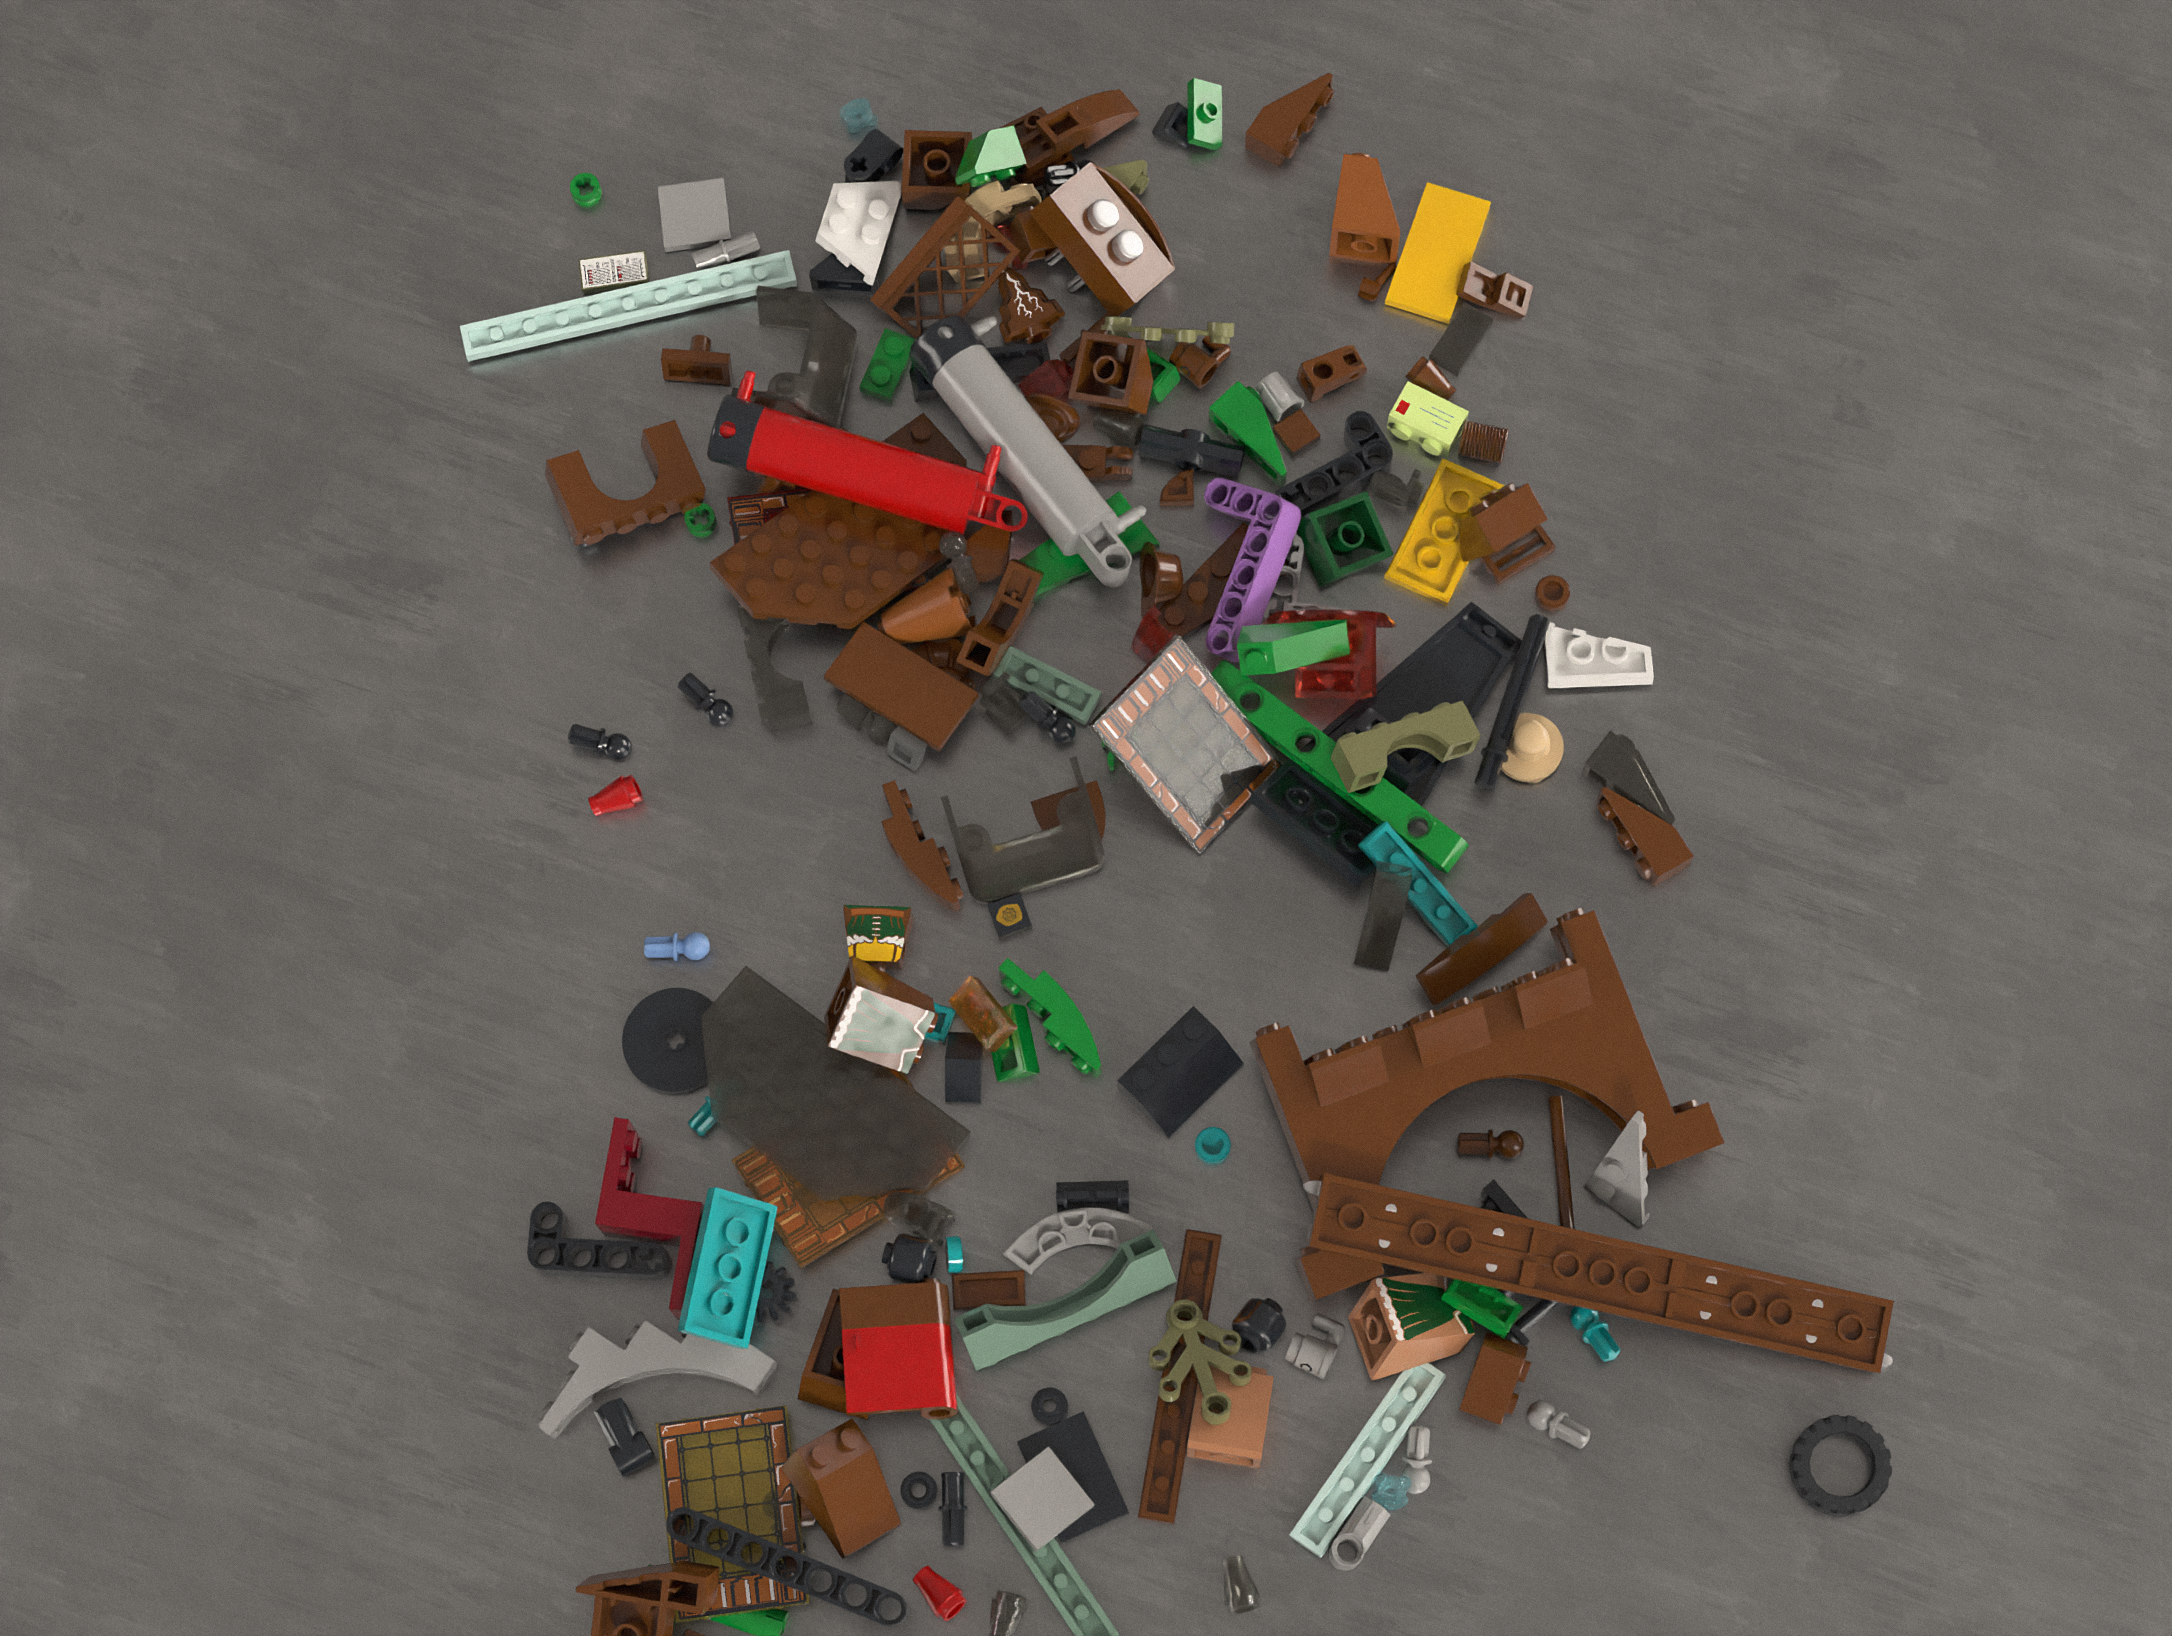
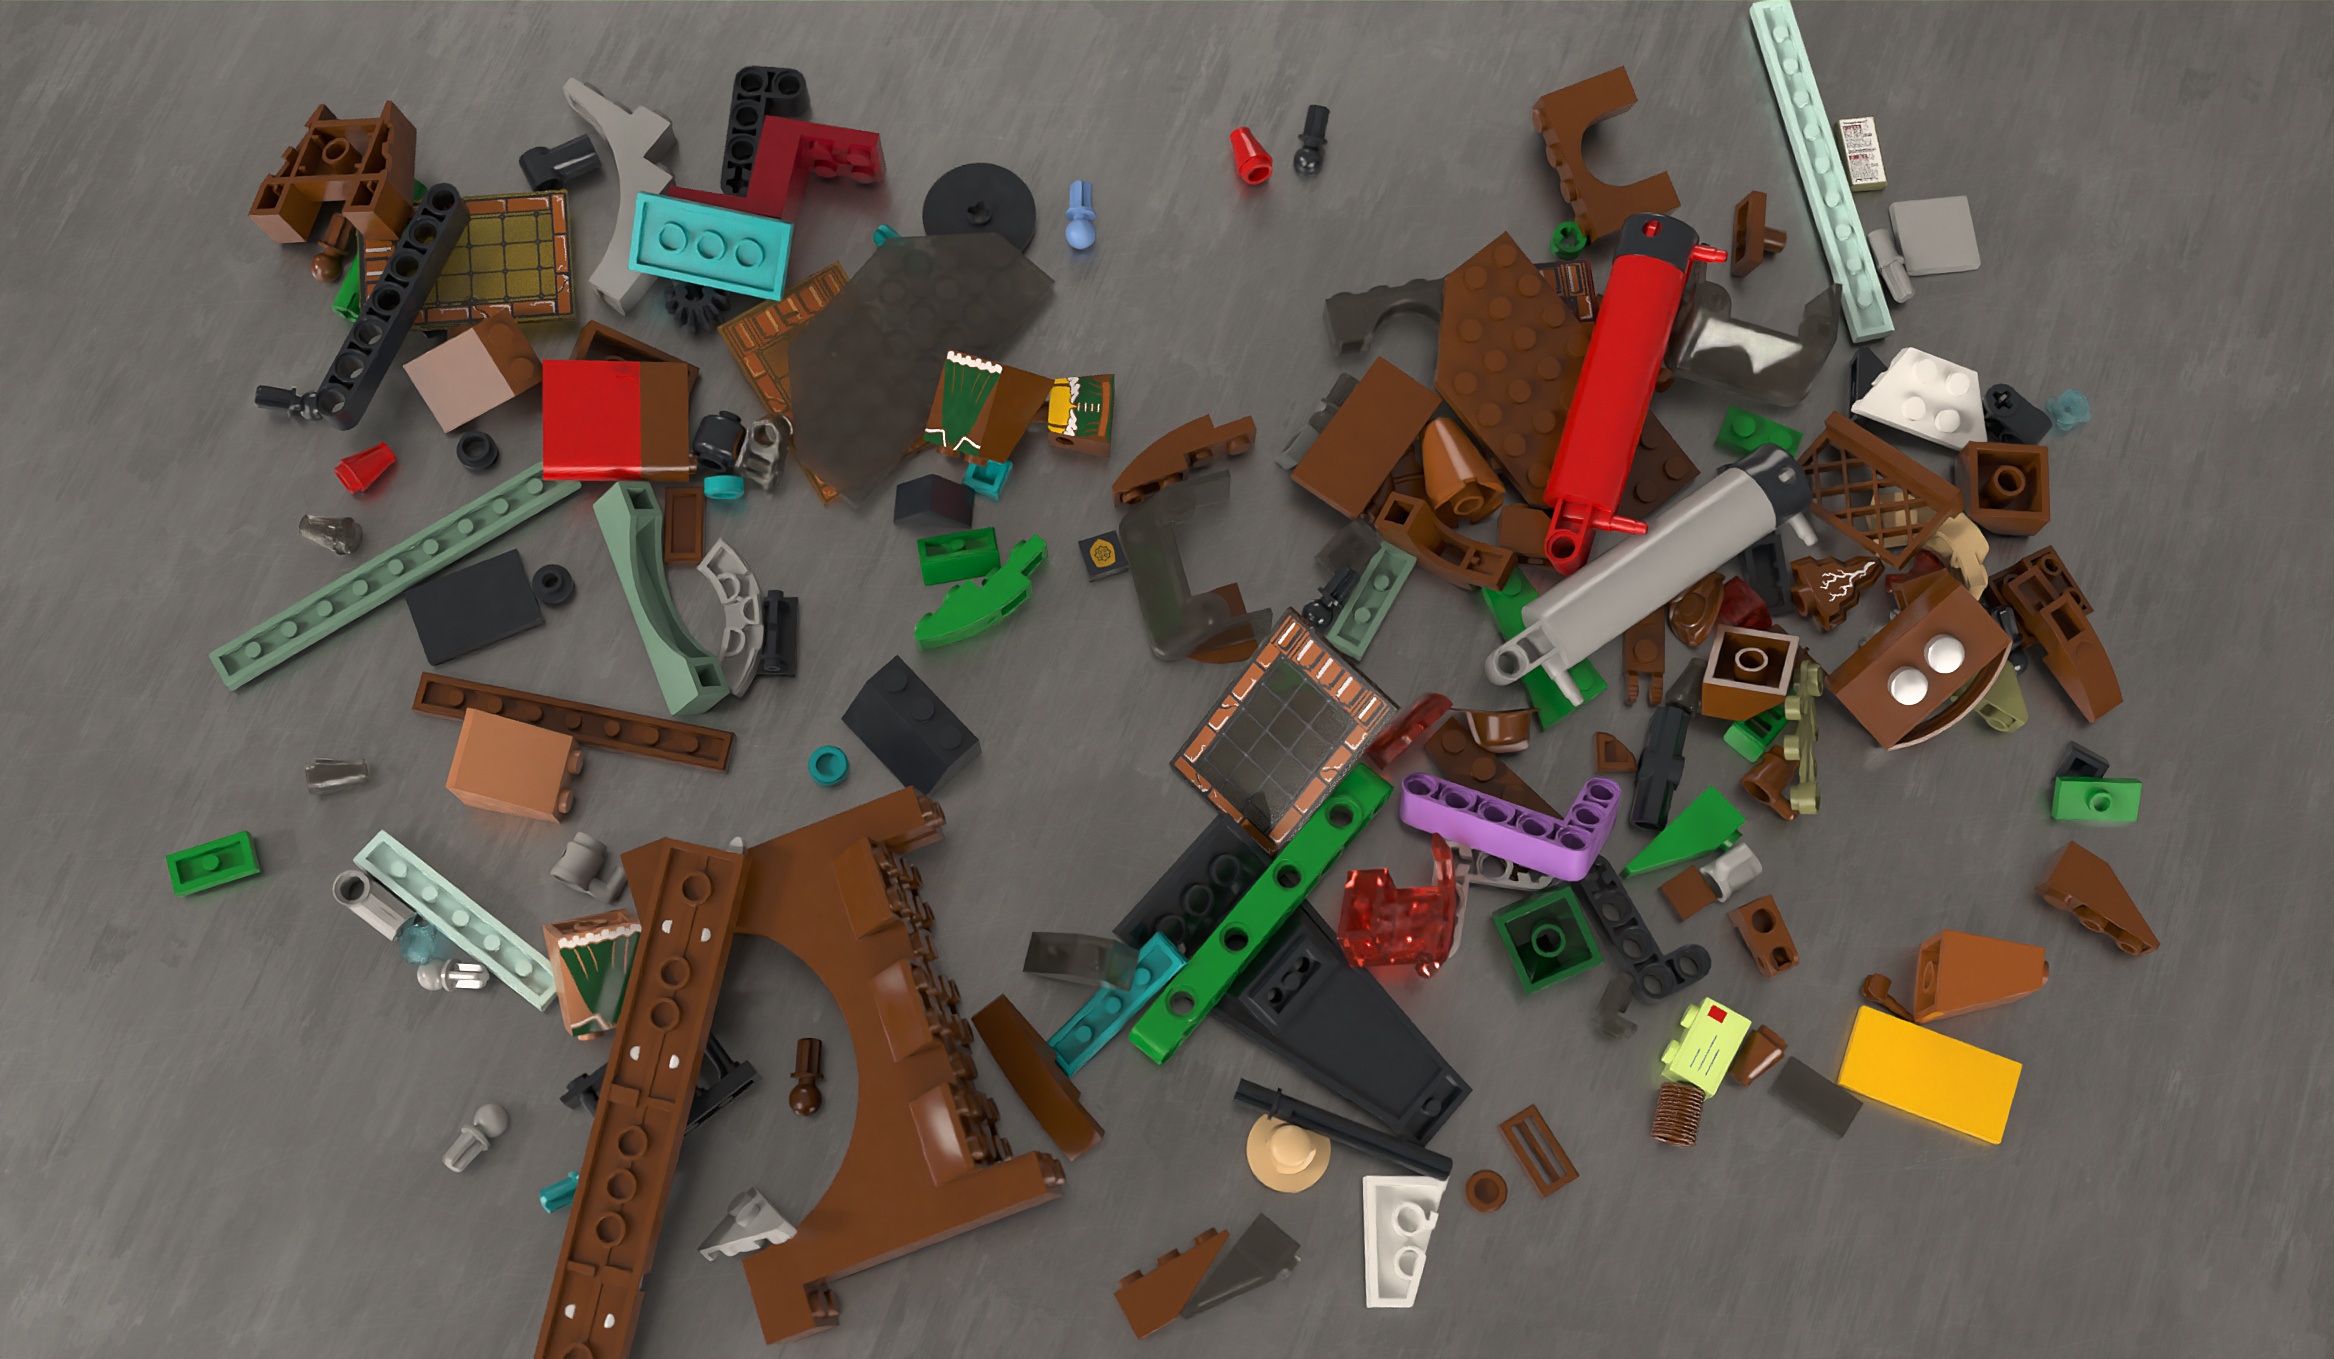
camera: 85 degrees right, 0 degrees up
green bush [570,173,602,207] -> none
black axle [677,672,733,726] -> none
black axle [938,1472,968,1547] -> none
clear smoke axle [939,531,980,594] -> none
clear orange plate [948,976,1017,1052] -> none
slope [955,126,1027,187] -> none
light grey tile [990,1447,1095,1552] -> none
olive plant [1148,1299,1252,1425] -> none
black head [1232,1298,1286,1353] -> none
green slope [1237,619,1350,676] -> none
olive arch [1330,700,1481,793] -> none
yellow tile [1384,458,1505,606] -> none
green plate [1441,1279,1523,1339] -> none
reddish brown slope [1456,261,1533,318] -> none
reddish brown slope [1459,482,1548,562] -> none
reddish brown brick [1459,1332,1531,1425] -> none
reddish brown bar [1548,1096,1575,1229] -> none

